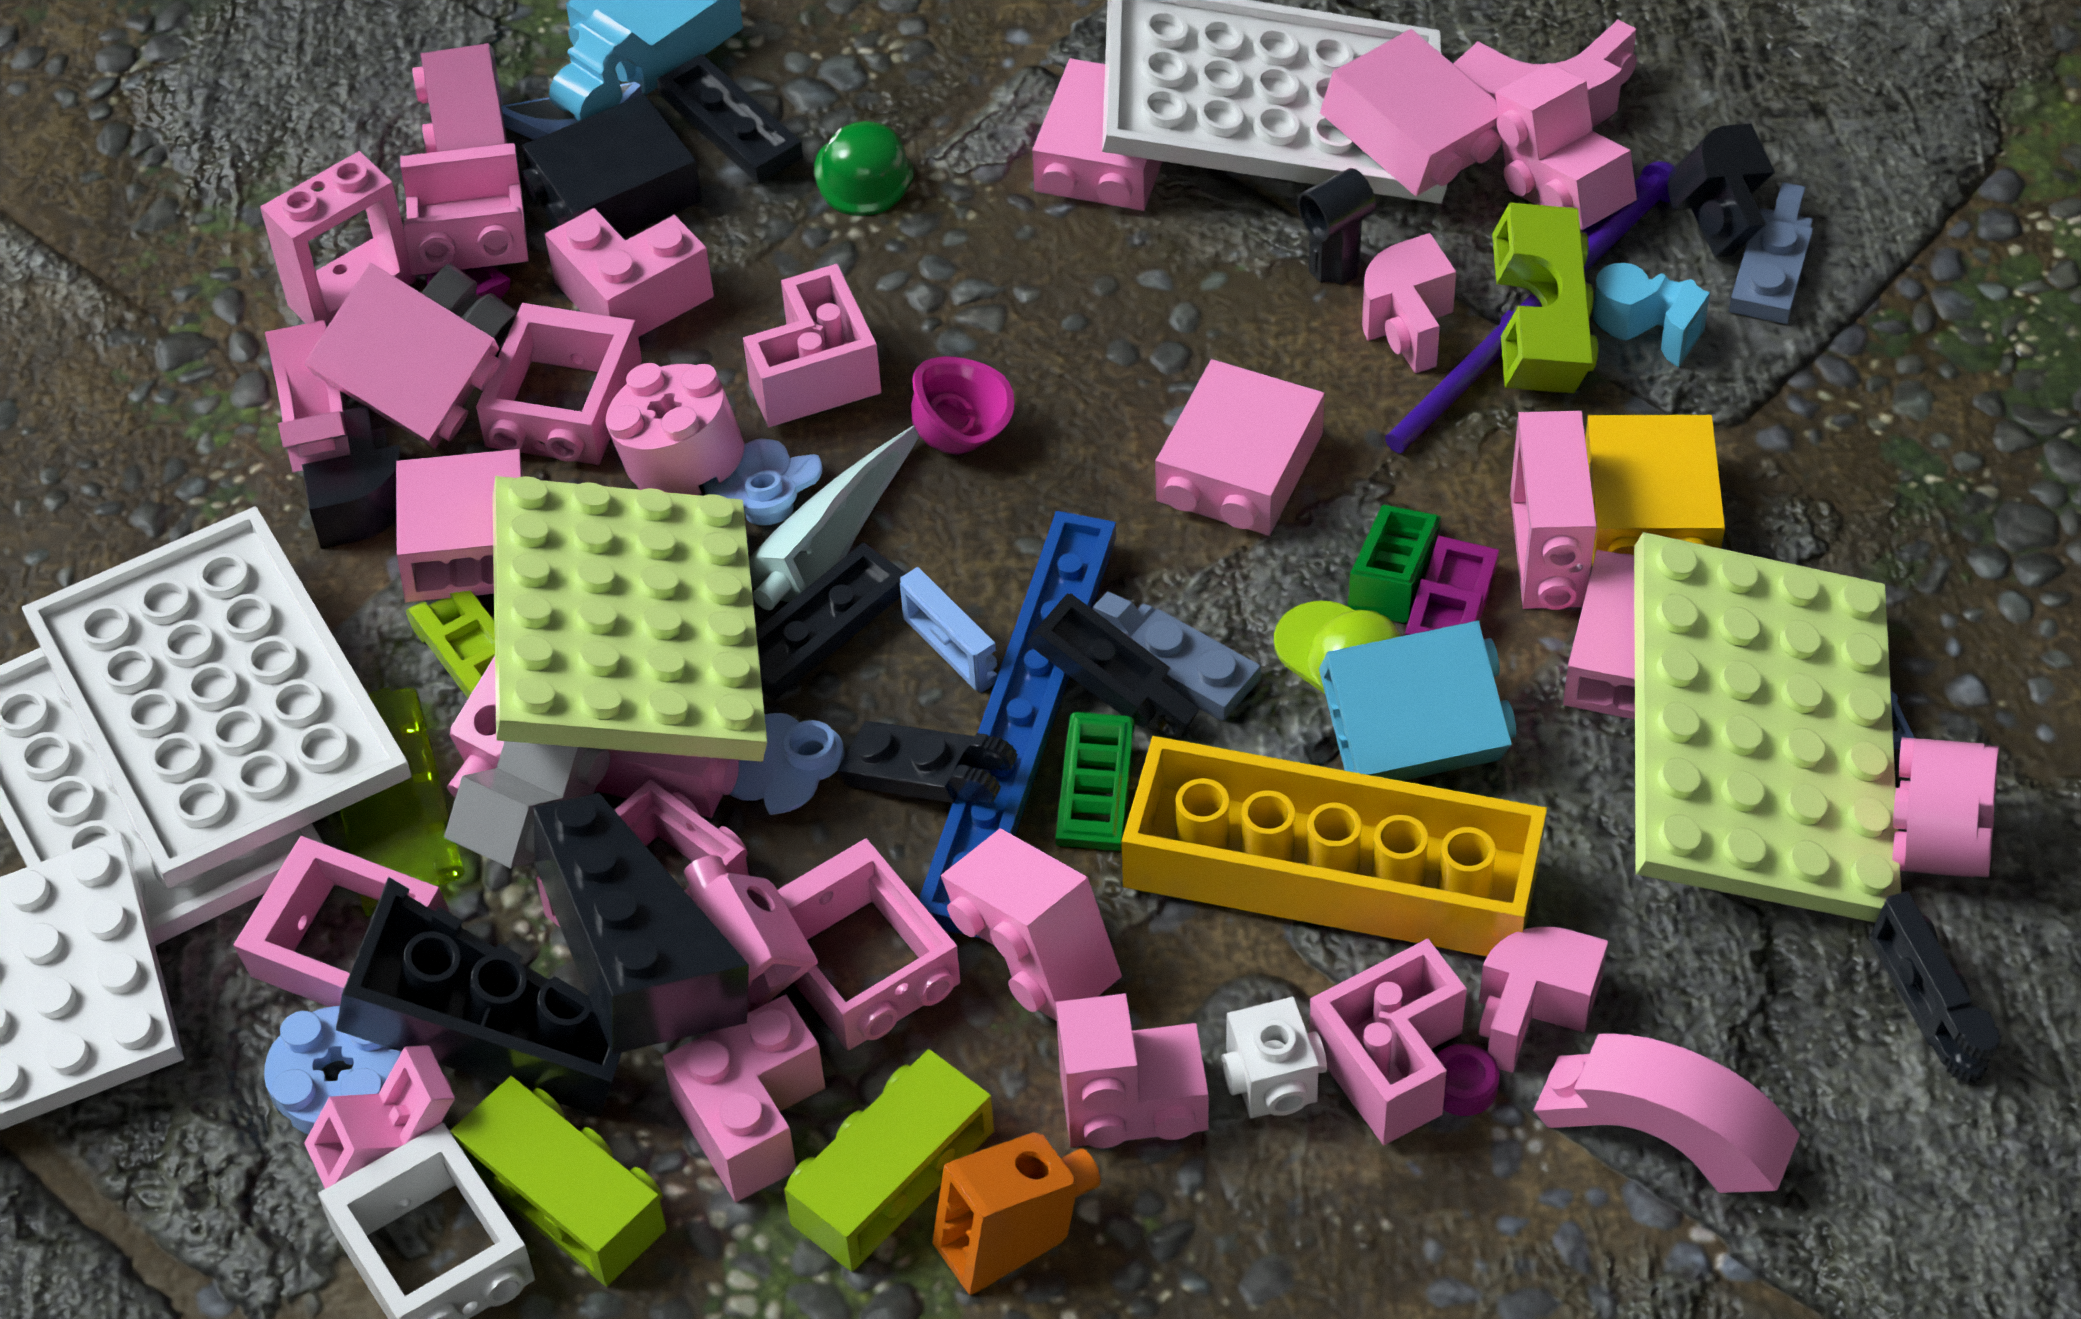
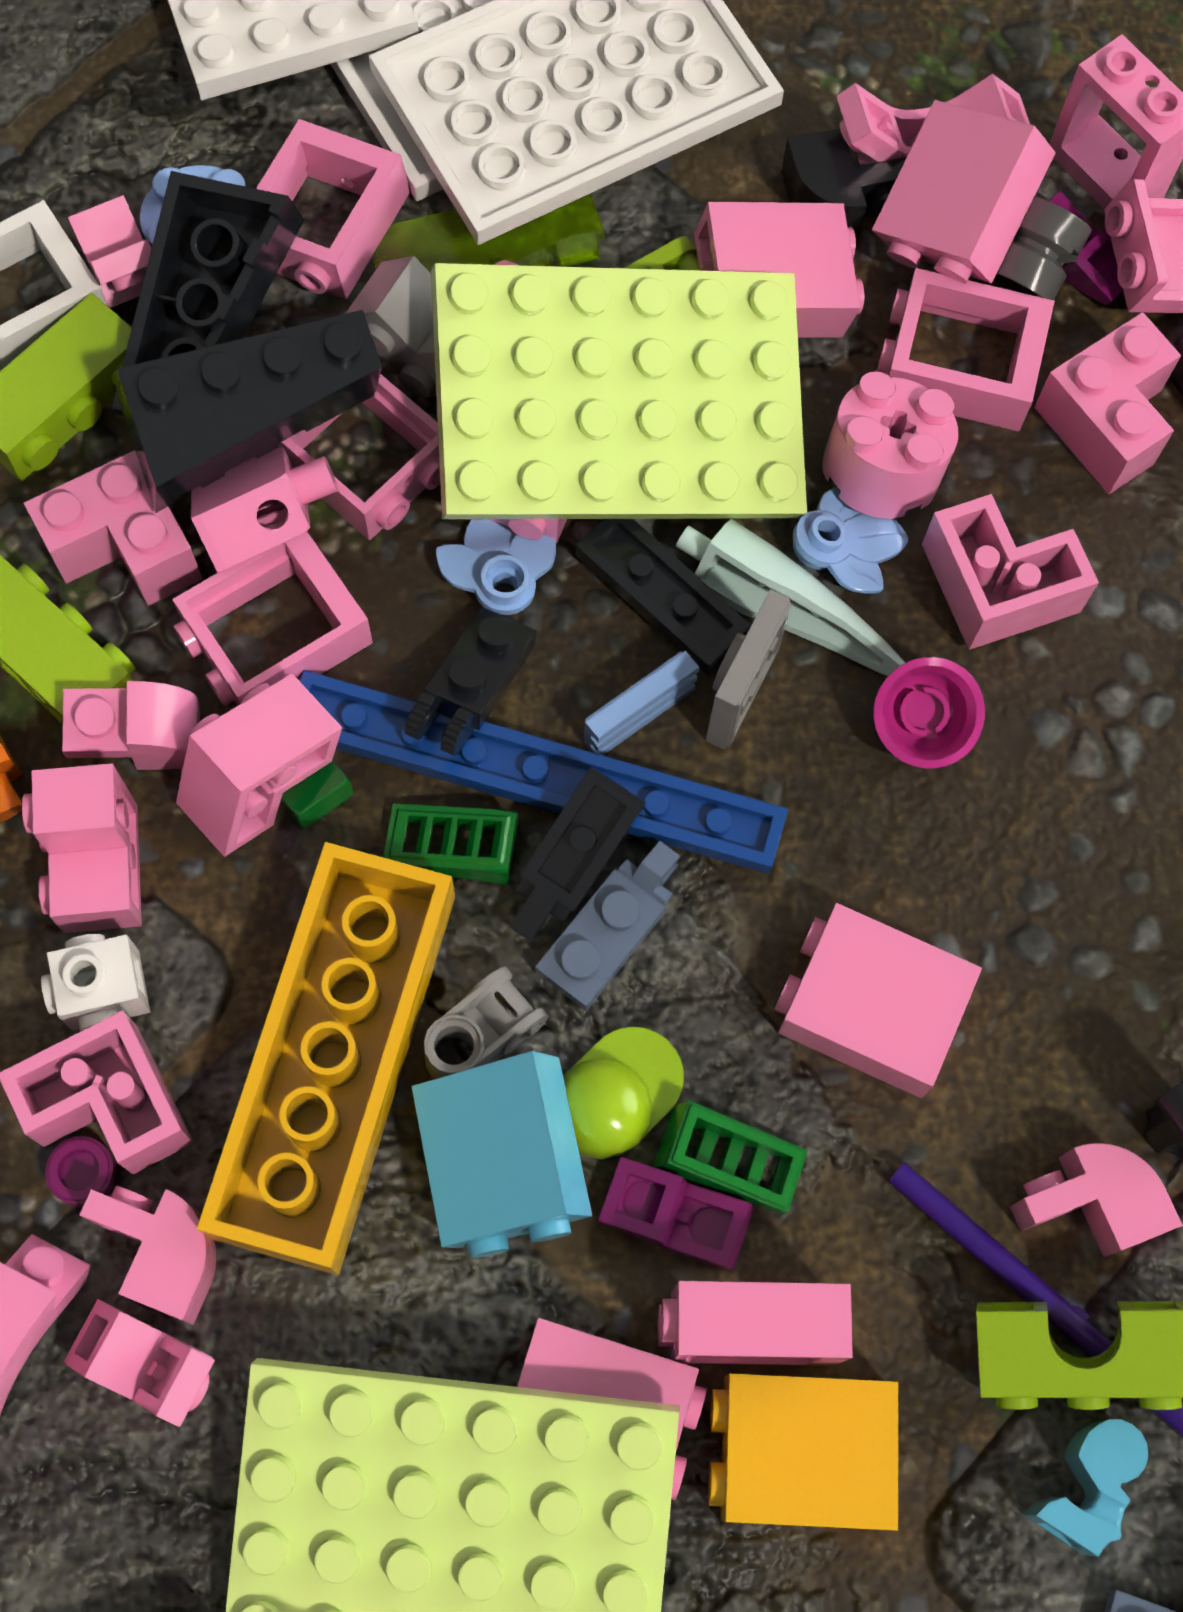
camera: 85 degrees right, 20 degrees up
none -> bright pink brick [62,681,200,770]
none -> bright pink brick [63,1299,215,1427]
none -> light grey piece [424,966,549,1079]
none -> light grey piece [706,589,792,750]

